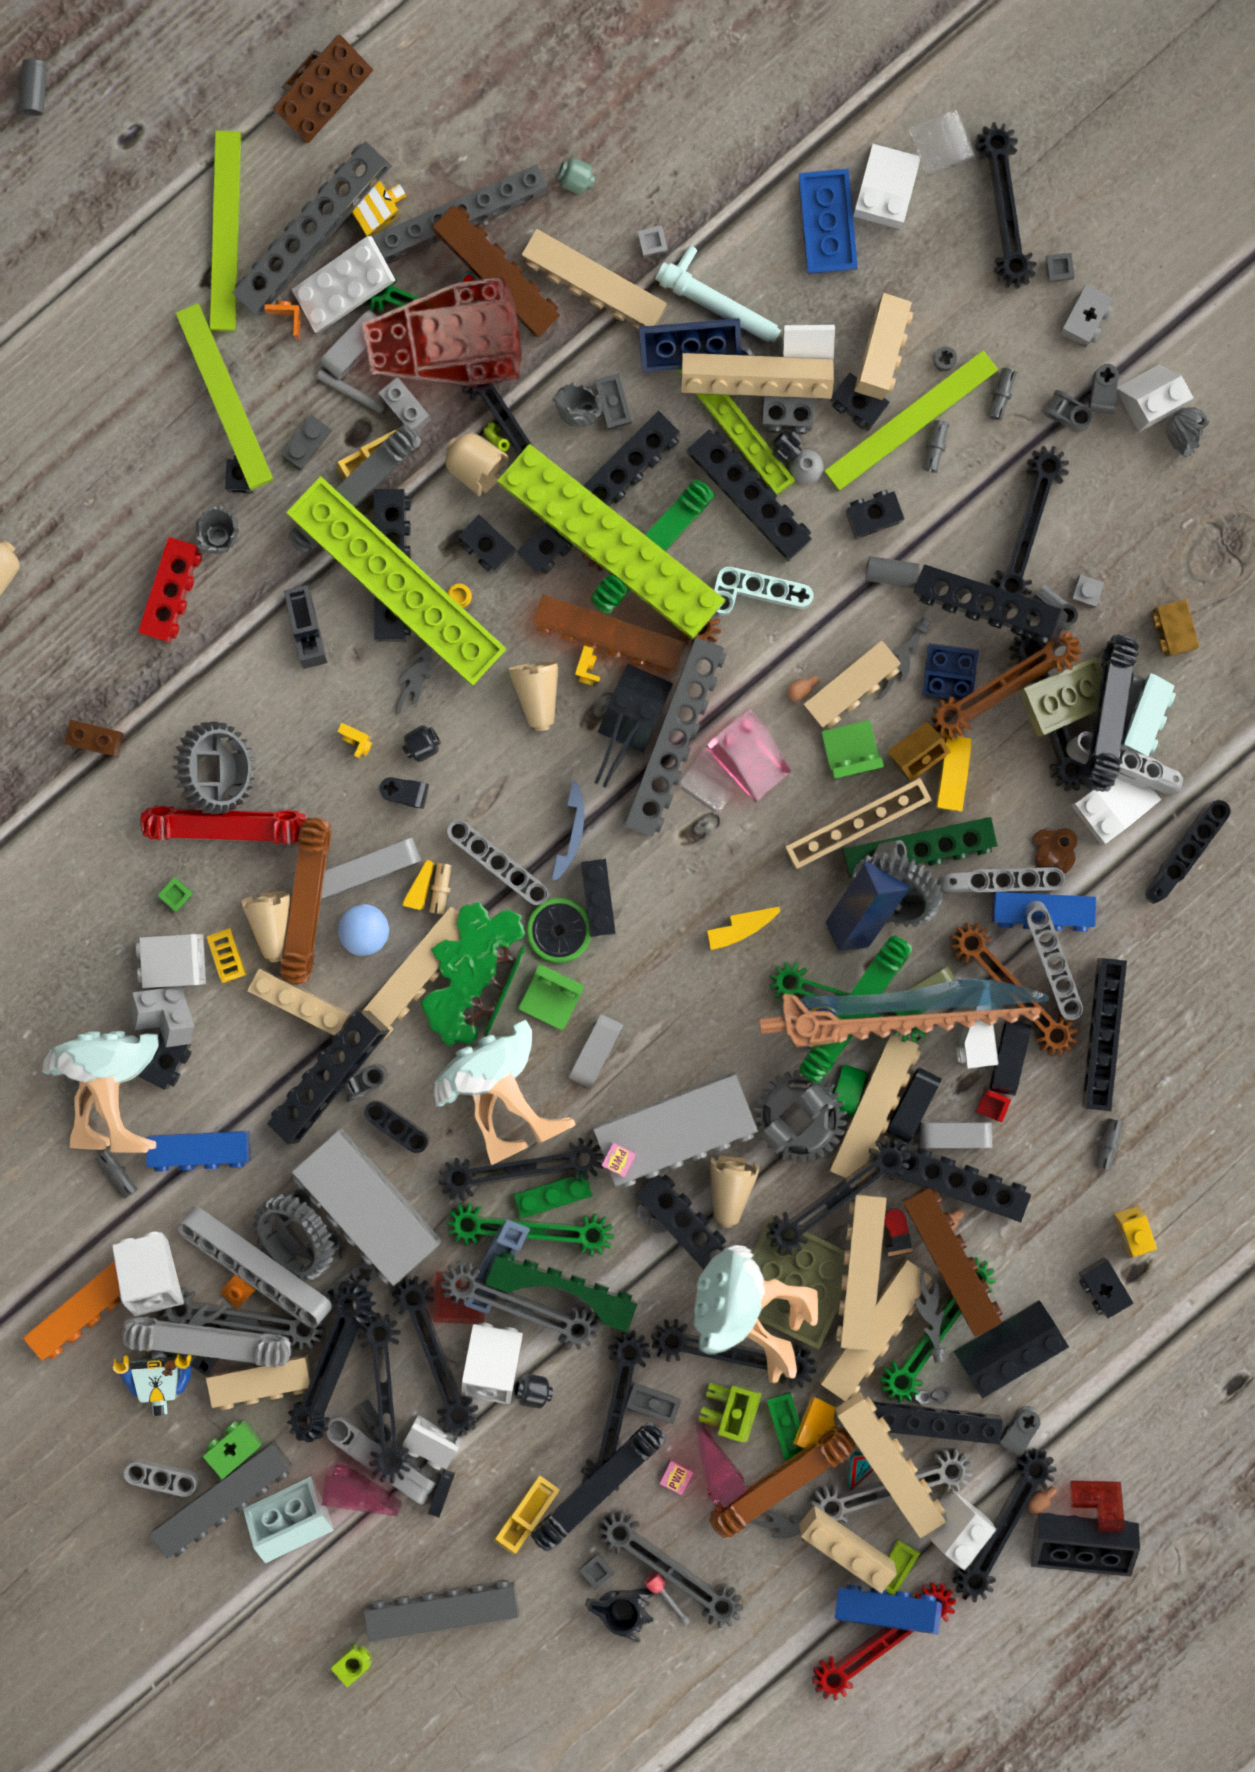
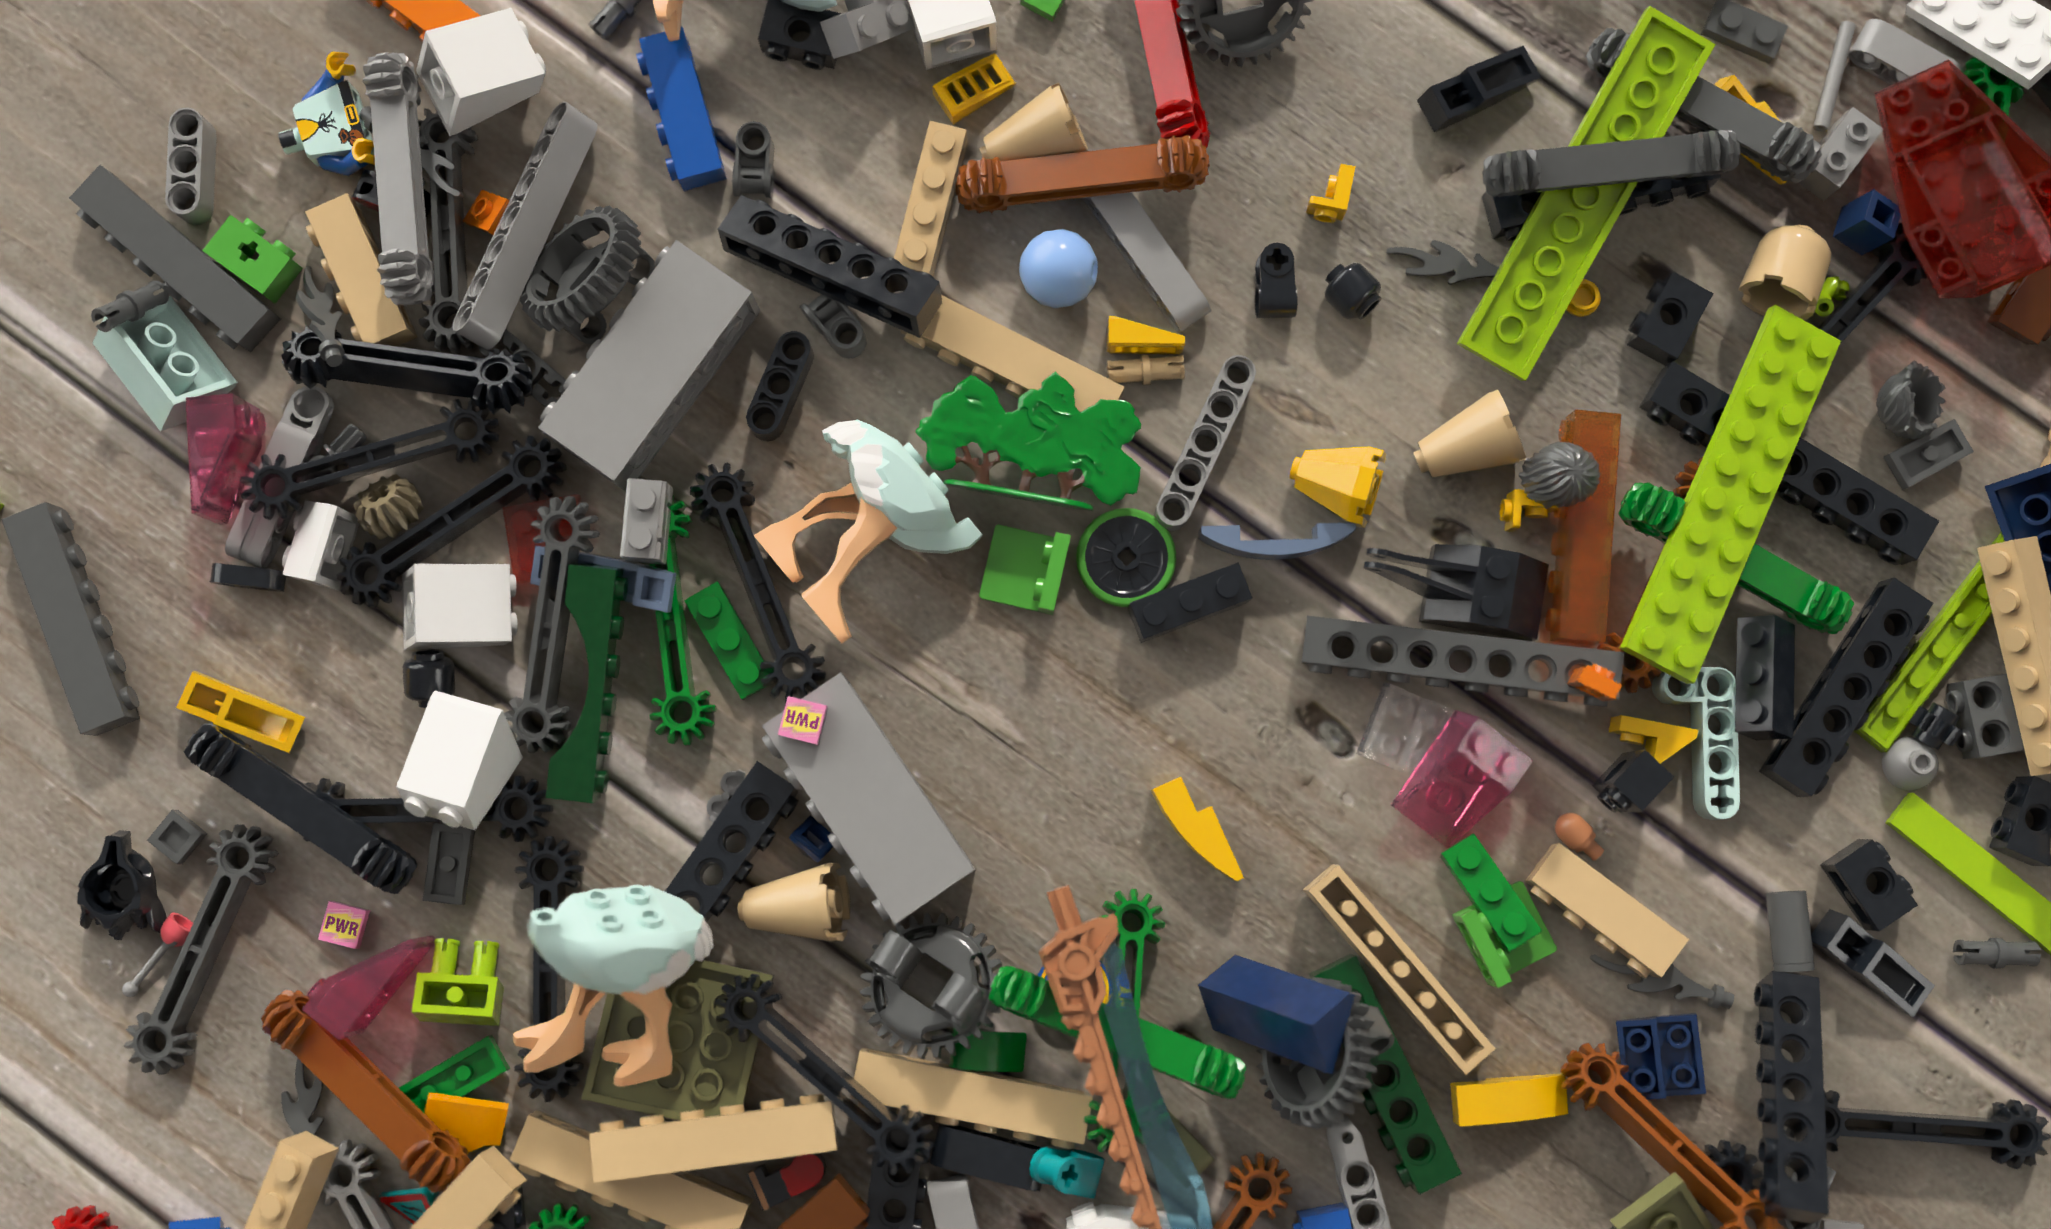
camera: 70 degrees right, 5 degrees down
light grey beam [568,1013,623,1089] -> none
pearl gold brick [887,722,951,782] -> none
none -> dark grey pin [91,280,169,332]
none -> dark grey piece [295,266,344,367]
none -> dark tan gear [353,474,424,540]
none -> white slope [396,691,523,830]
none -> light grey brick [620,479,673,565]
none -> dark grey piece [732,121,774,198]
none -> dark blue slope [788,815,833,863]
none -> teal piece [1029,1147,1105,1199]
none -> yellow cone [1290,446,1386,528]
none -> green plate [1440,833,1542,954]
none -> dark grey arm [1482,130,1740,197]
none -> dark grey hair [1518,442,1601,509]
none -> orange plate [1567,664,1622,702]
none -> black brick [1592,749,1674,813]
none -> yellow slope [1609,715,1698,764]
none -> black brick [1735,615,1795,741]
none -> black slope [1811,909,1935,1017]
none -> dark blue brick [1833,189,1903,256]

